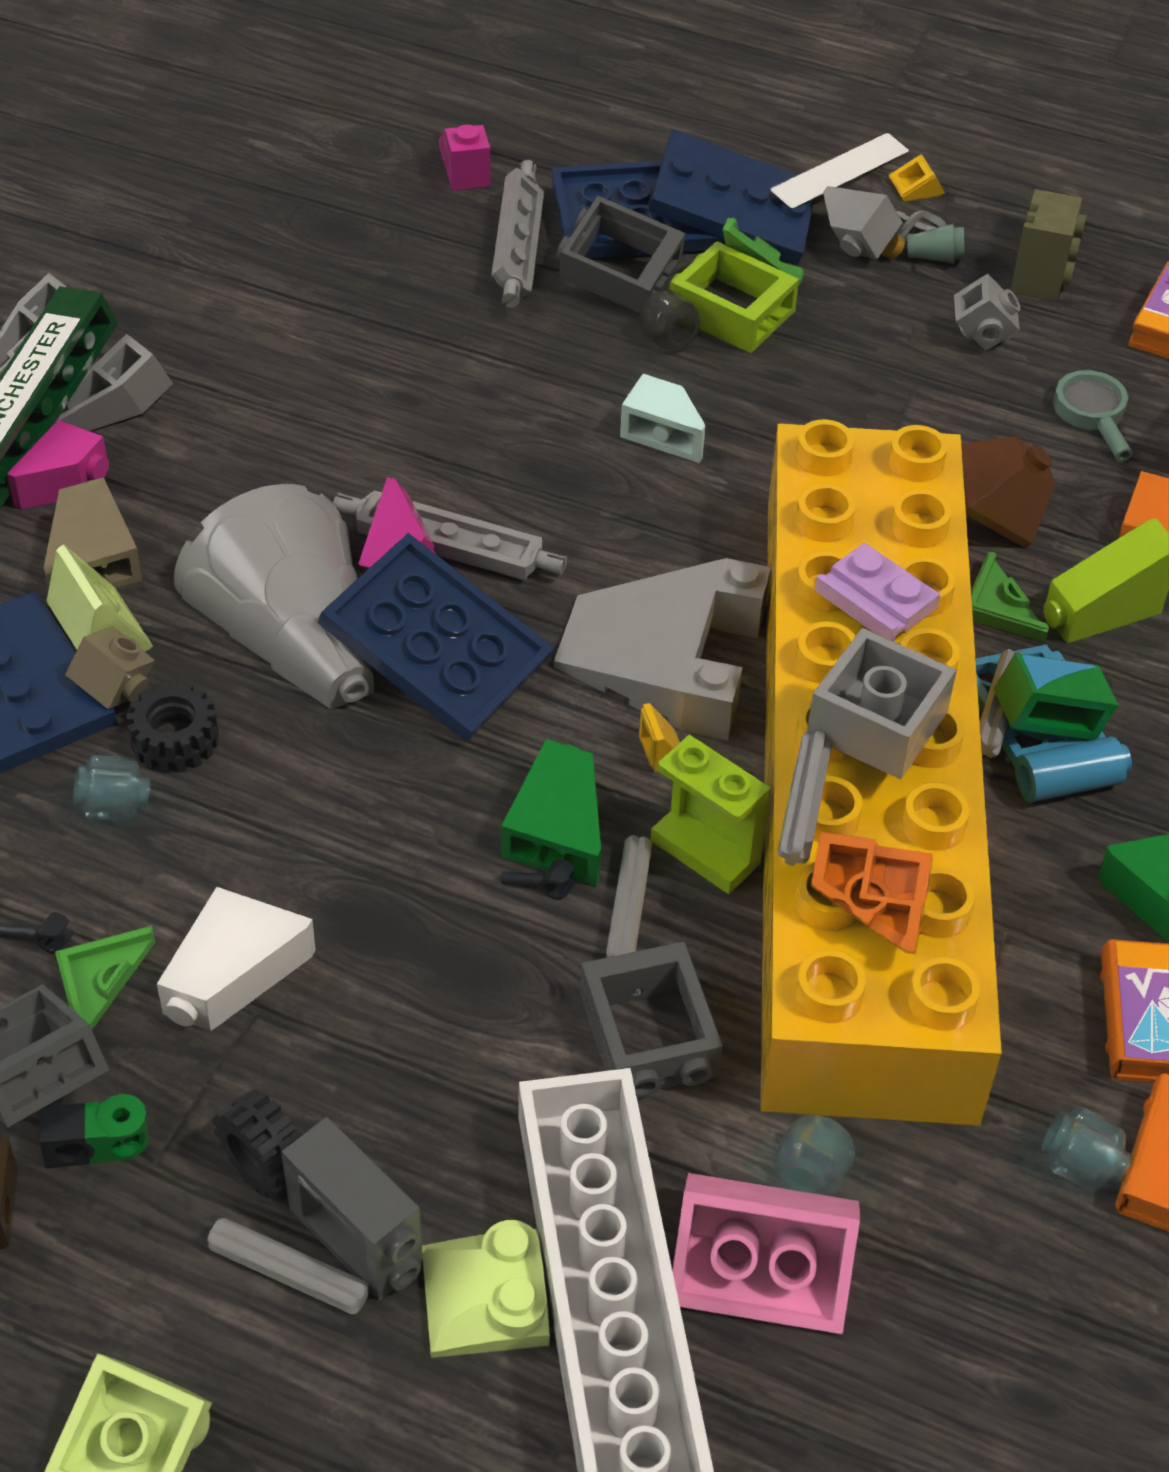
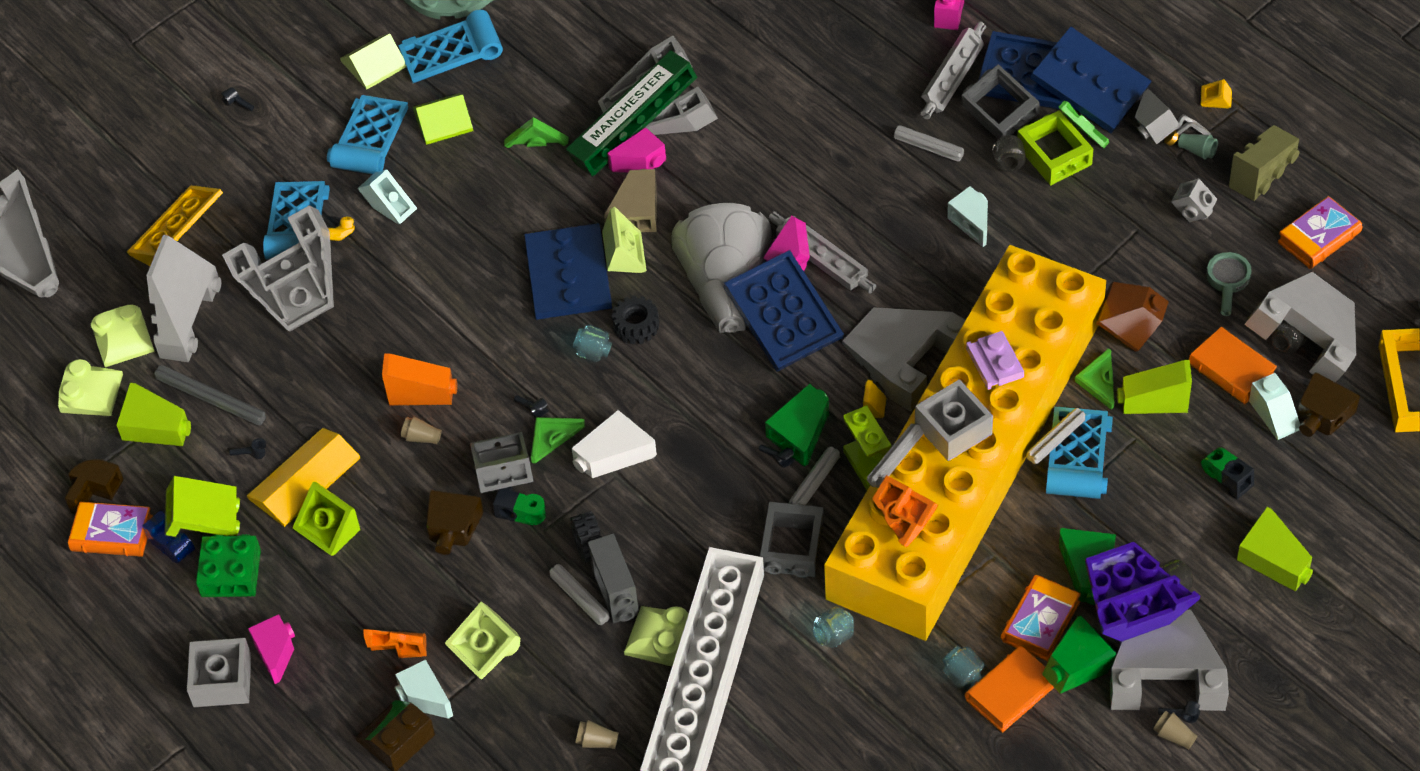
camera: 30 degrees right, 5 degrees up
dark tan brick [65,626,155,709] -> none
bright pink slope [672,1173,860,1334] -> none
white sticker [771,133,908,208] -> none
green brick [994,653,1119,740] -> none
none -> light grey axle [894,125,964,162]

